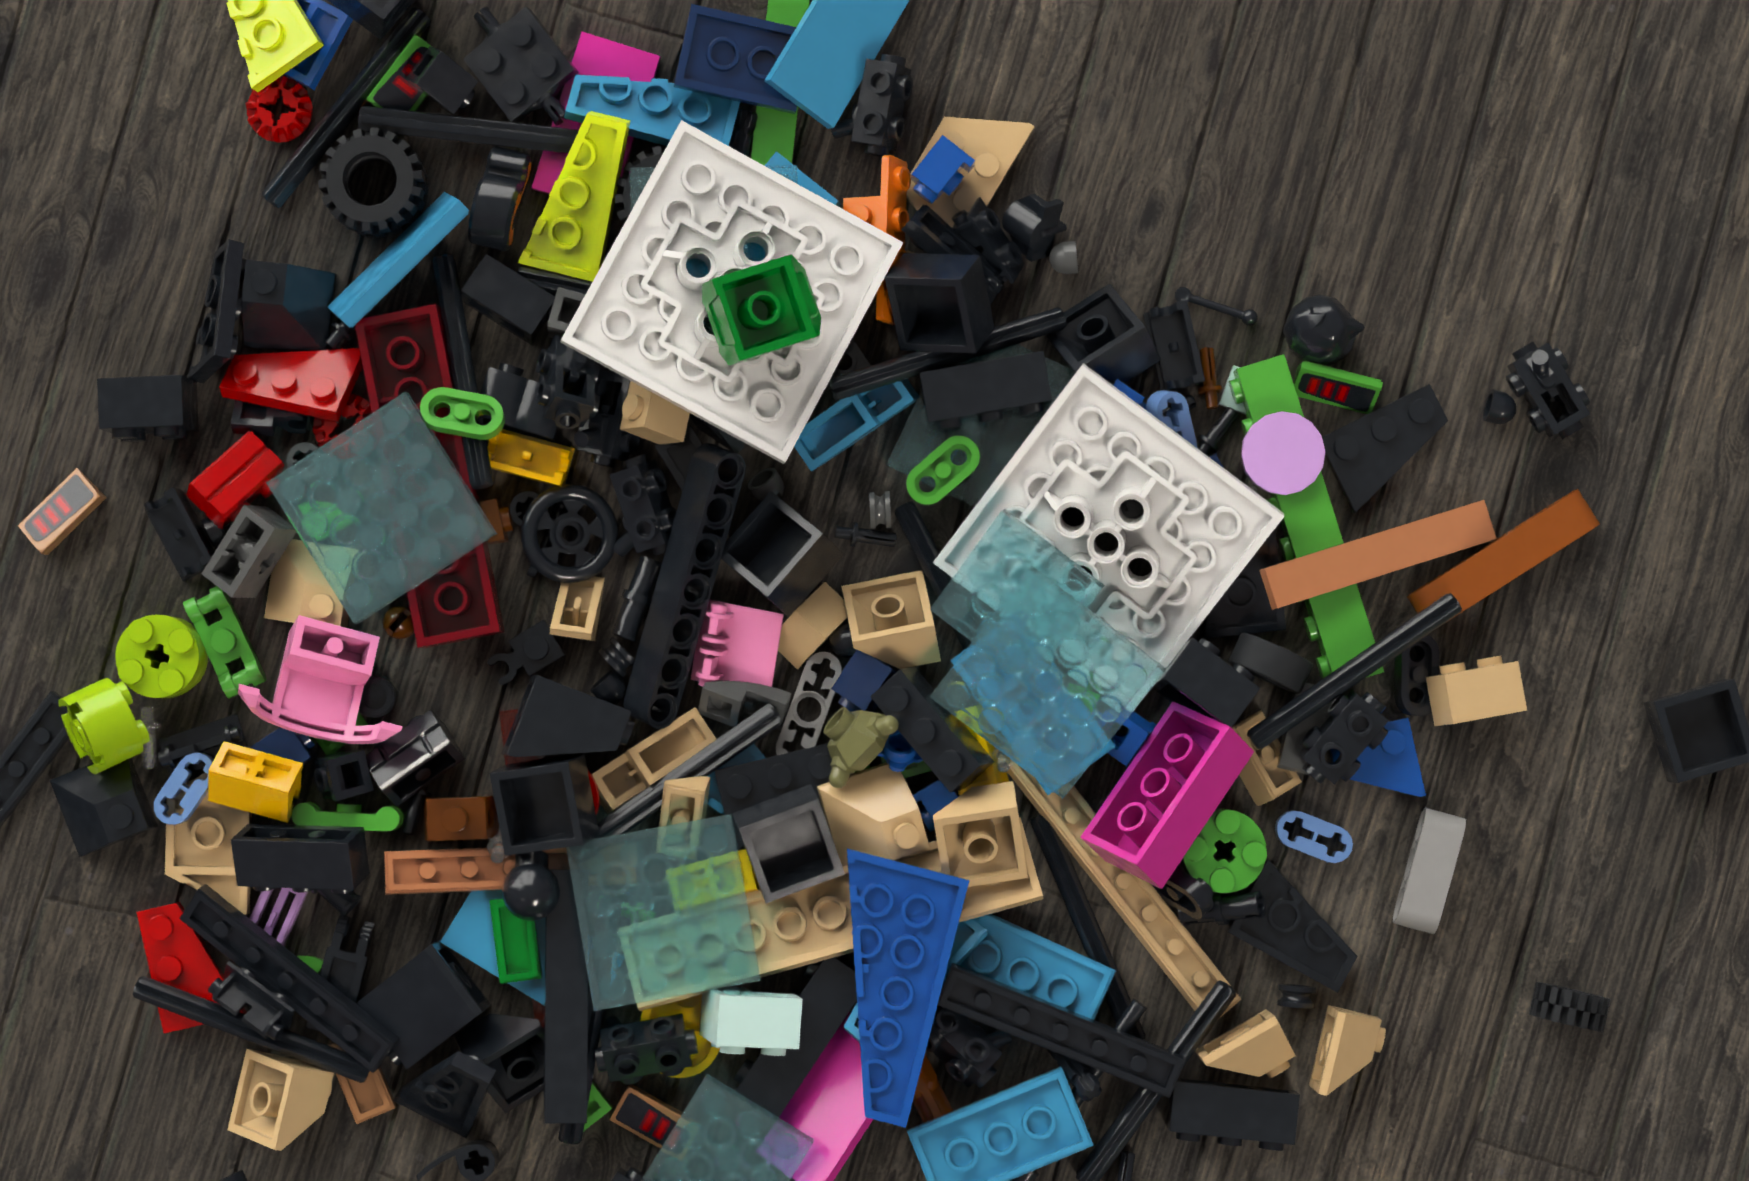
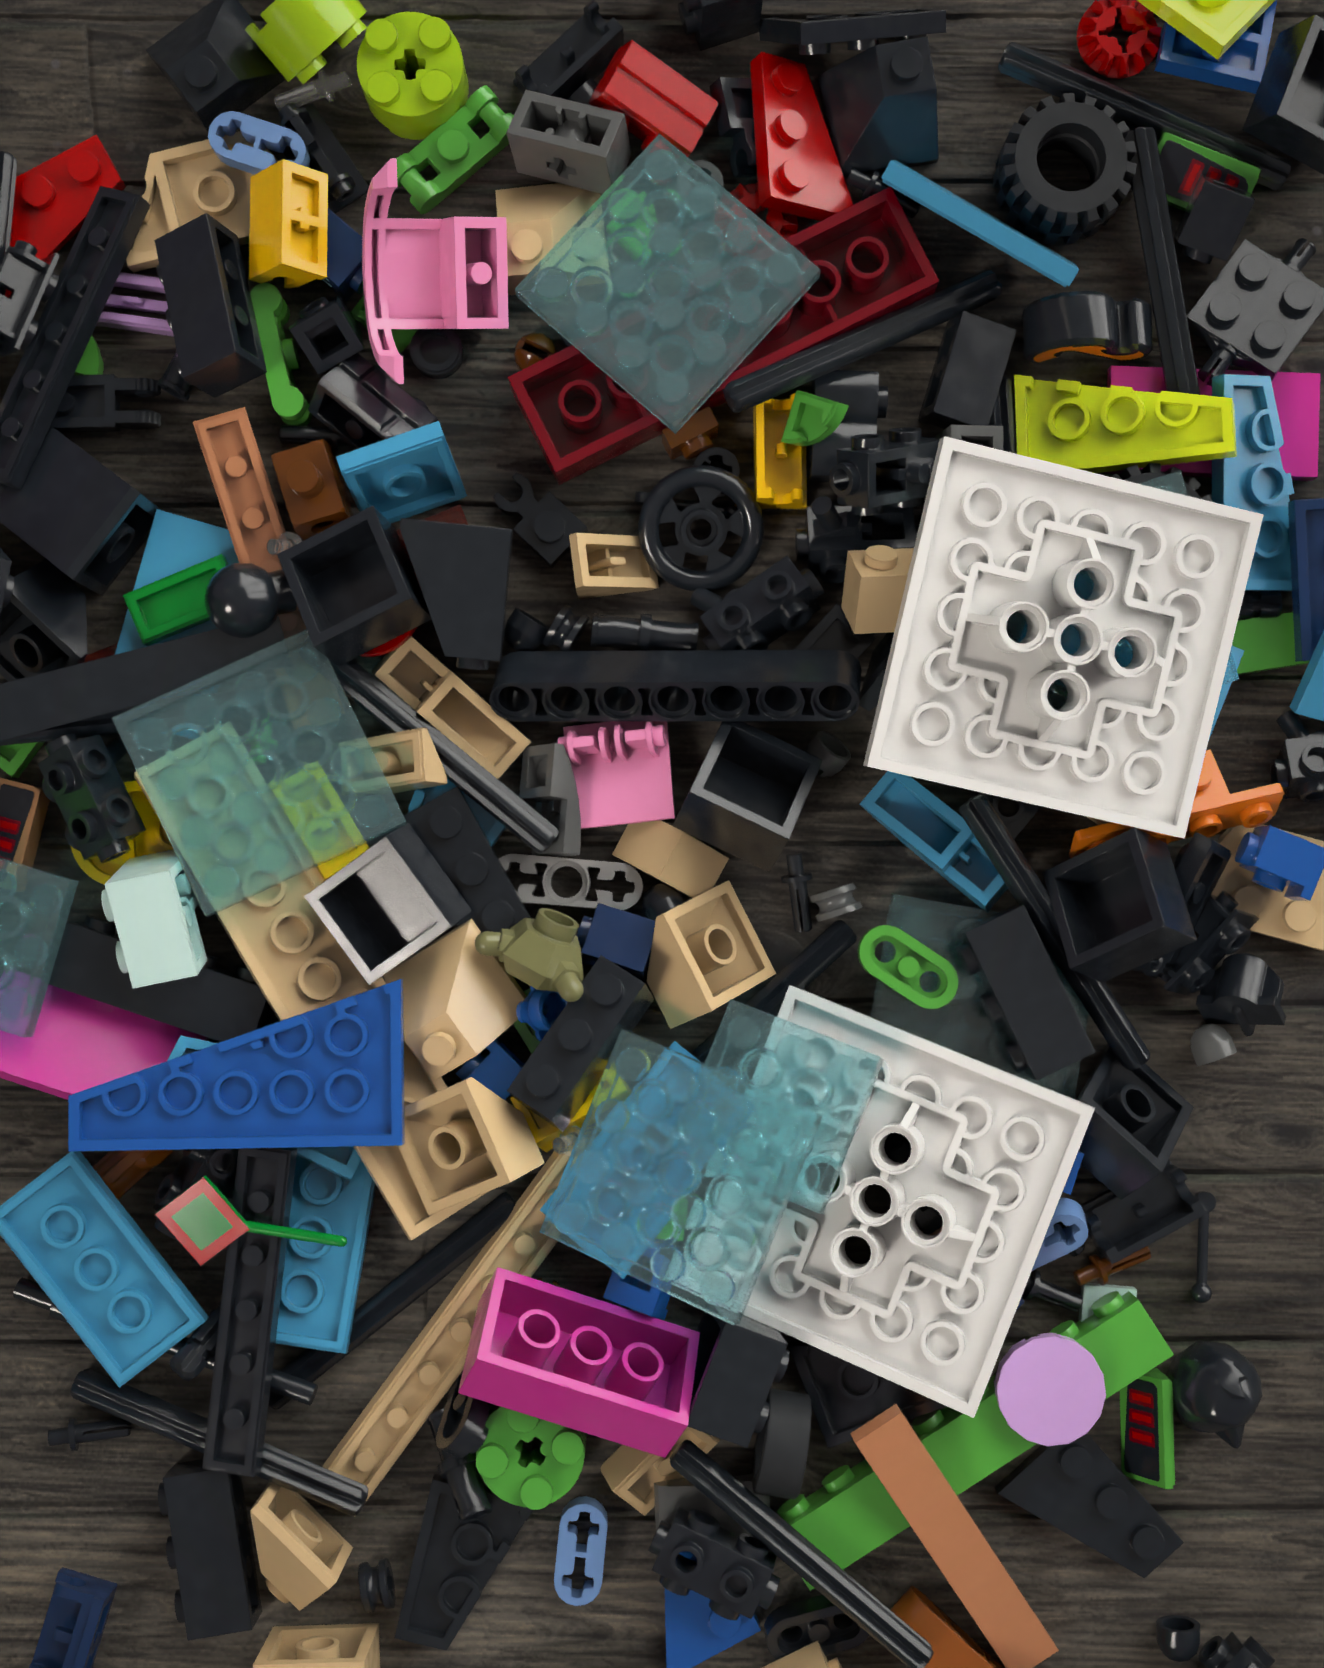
camera: 65 degrees right, 0 degrees up
bright green plate [420,387,505,440] -> none
green slope [702,254,821,366] -> none
none -> piece [155,1175,347,1266]
none -> dark azure tile [336,421,467,524]
none -> bright green tile [781,390,849,446]

